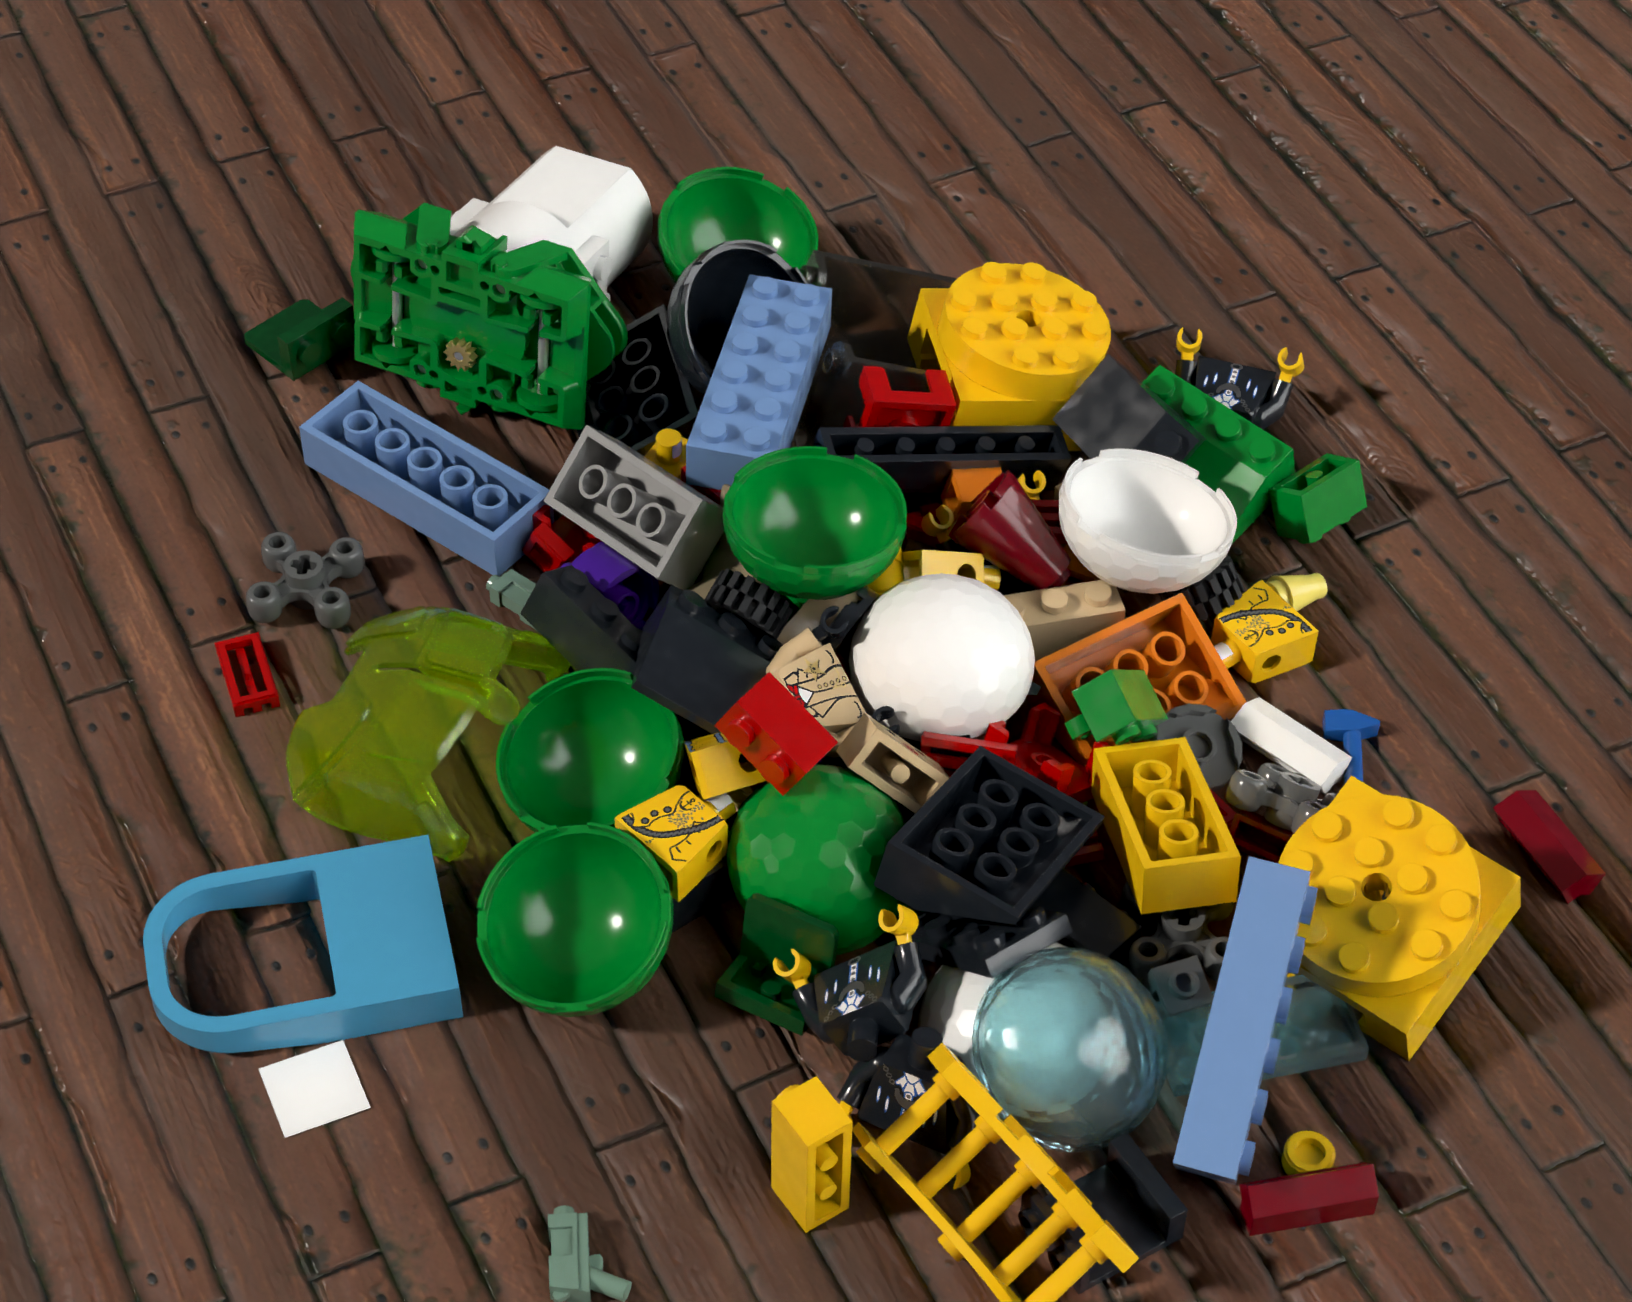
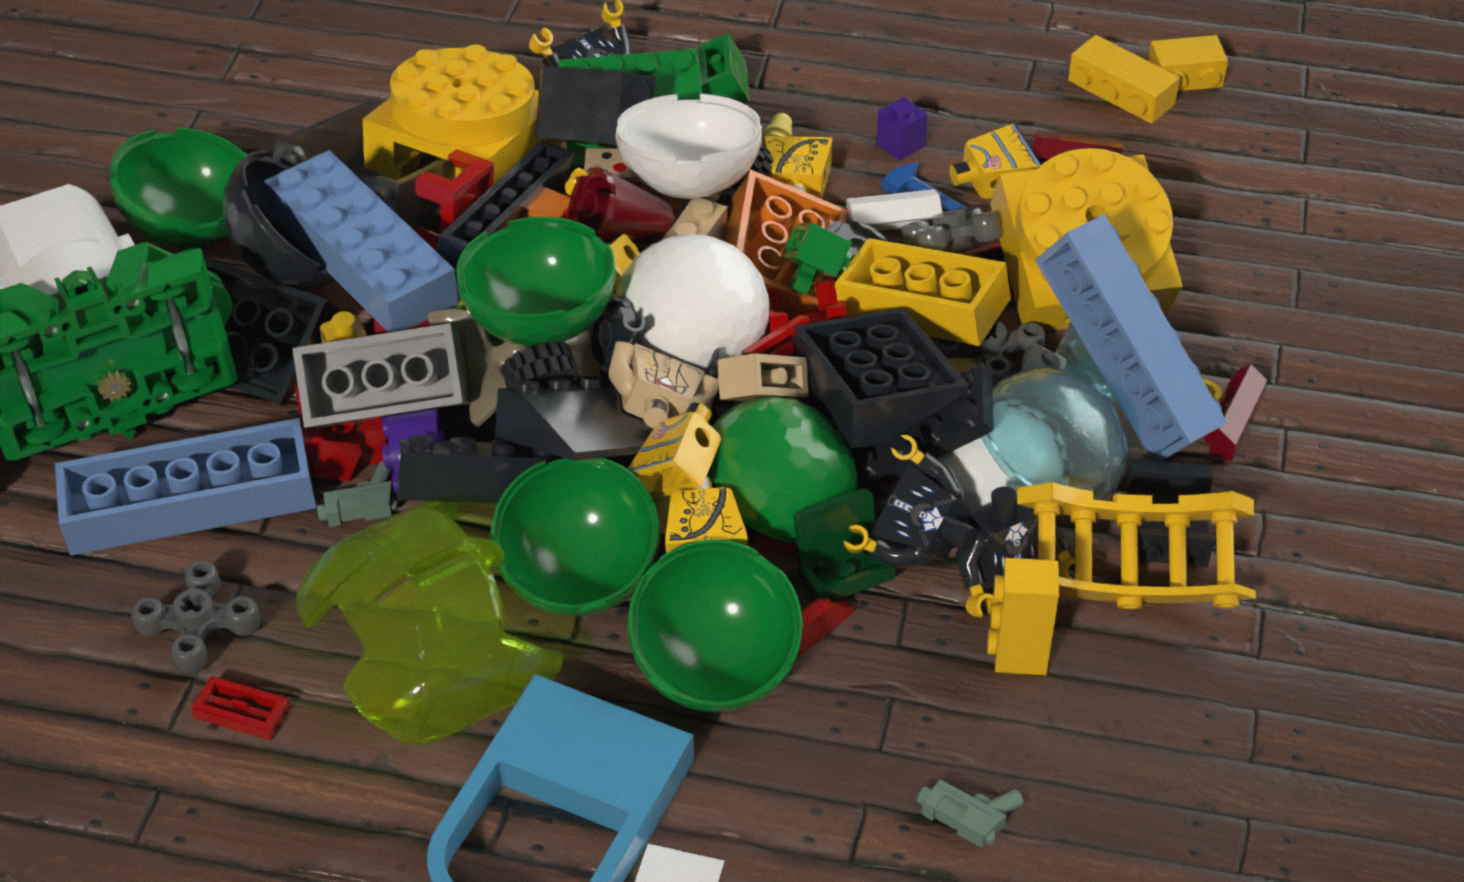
camera: 50 degrees left, 0 degrees up
red brick [714,672,838,796] -> none
none -> red tile [798,598,854,657]
none -> dark purple brick [876,97,928,161]
none -> yellow torso [950,124,1041,199]

